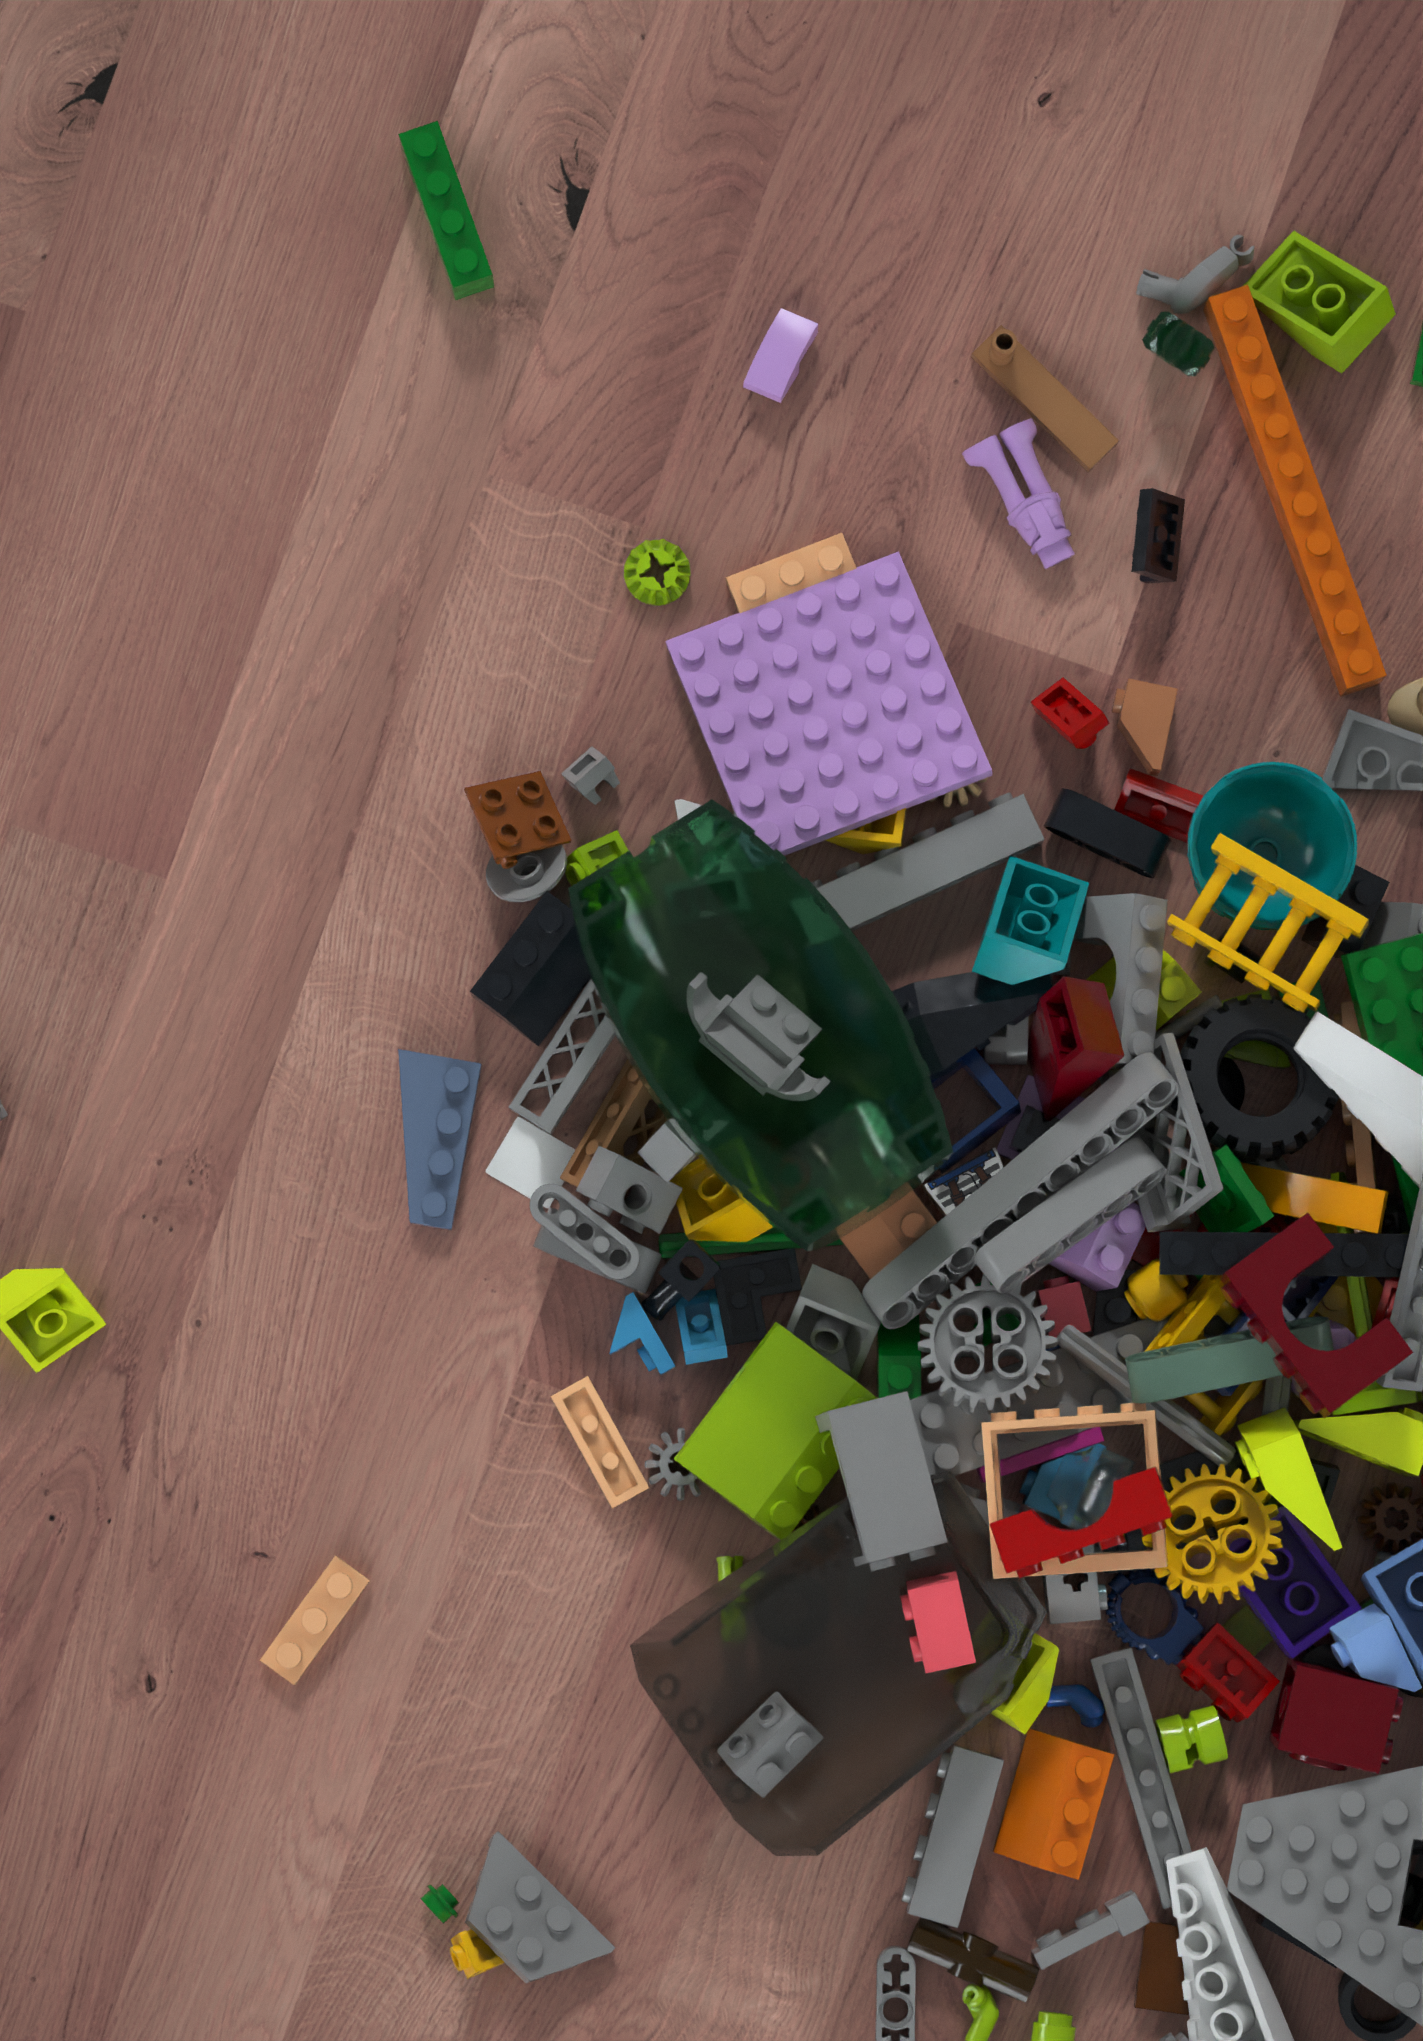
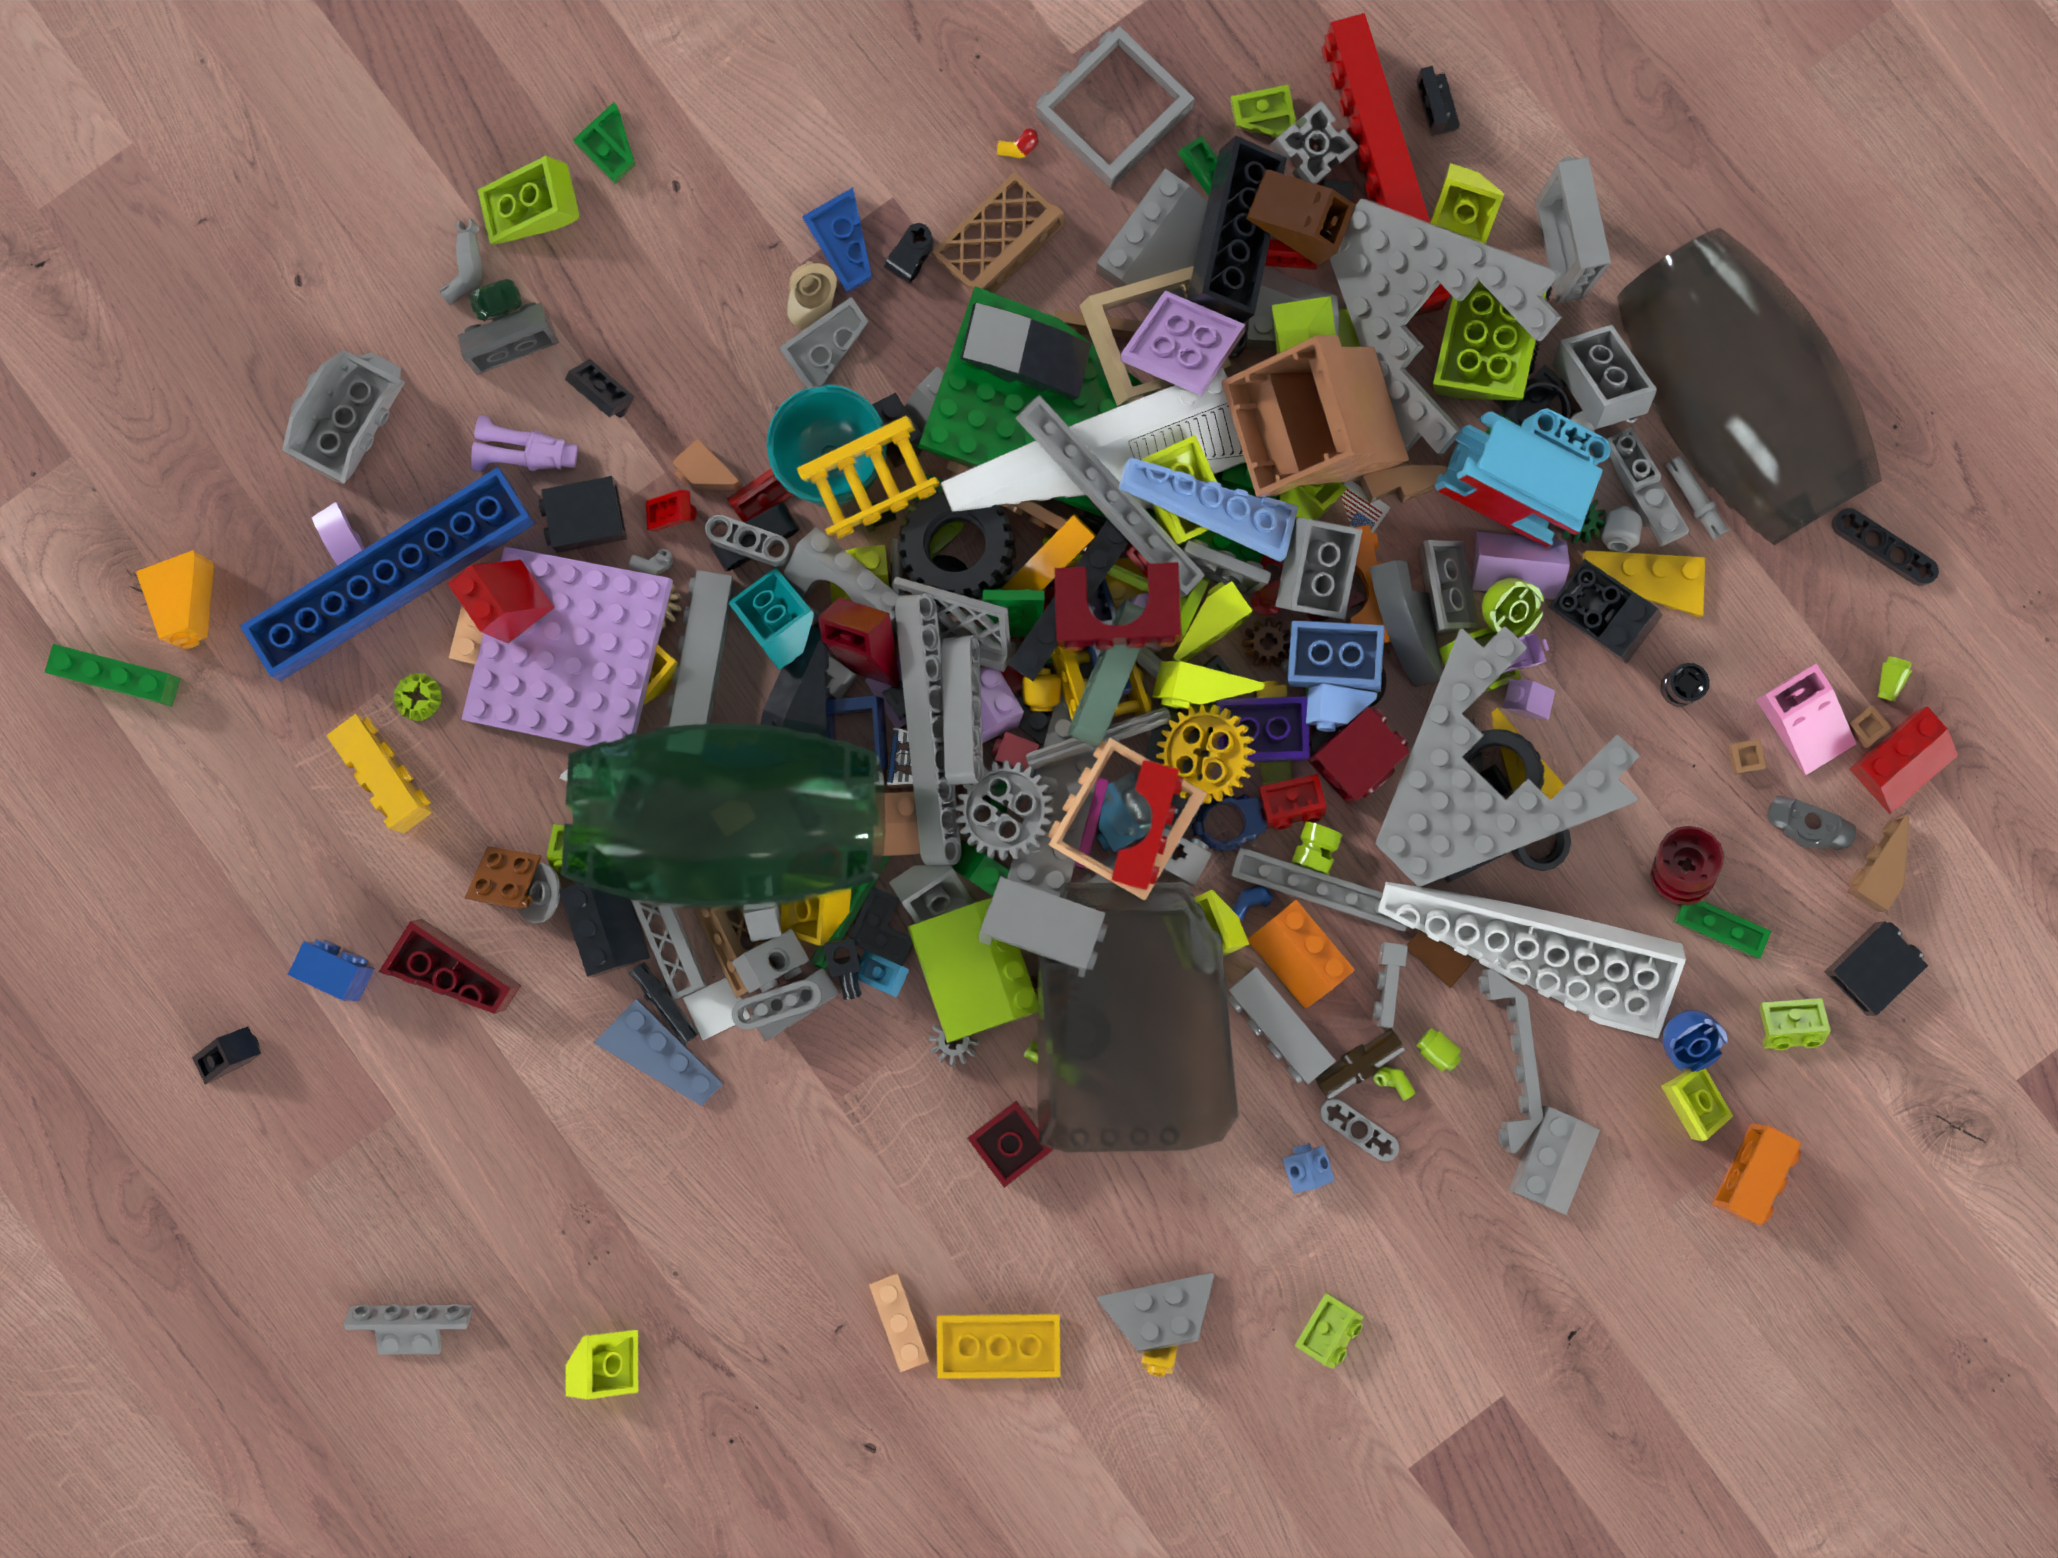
camera: 50 degrees left, 0 degrees up
green plate [420,1884,459,1924] -> none
light nougat plate [551,1376,649,1509] -> none
light grey tile [561,747,620,805] -> none
dark azure slope [609,1292,675,1375] -> none
light grey plate [687,972,831,1101] -> none
light grey bracket [717,1691,824,1798] -> none
coral brick [900,1571,976,1673] -> none
medium nougat piece [971,325,1119,473] -> none
orange brick [1203,284,1387,697] -> none
none -> light orange slope [136,550,214,649]
none -> black slope [192,1026,261,1084]
none -> blue brick [240,467,536,681]
none -> light grey slope [282,350,405,484]
none -> blue brick [287,939,375,1001]
none -> yellow wedge [326,714,433,834]
none -> dark red wedge [378,919,521,1014]
none -> red slope [447,560,555,644]
none -> dark grey slope [458,303,559,375]
none -> black brick [539,476,627,553]
none -> light grey arm [629,549,673,576]
none -> black pin [629,961,699,1045]
none -> light grey beam [705,515,792,567]
none -> yellow plate [937,1313,1061,1379]
none -> dark red brick [967,1100,1053,1188]
none -> yellow plate [1254,681,1287,698]
none -> medium blue brick [1283,1143,1335,1193]

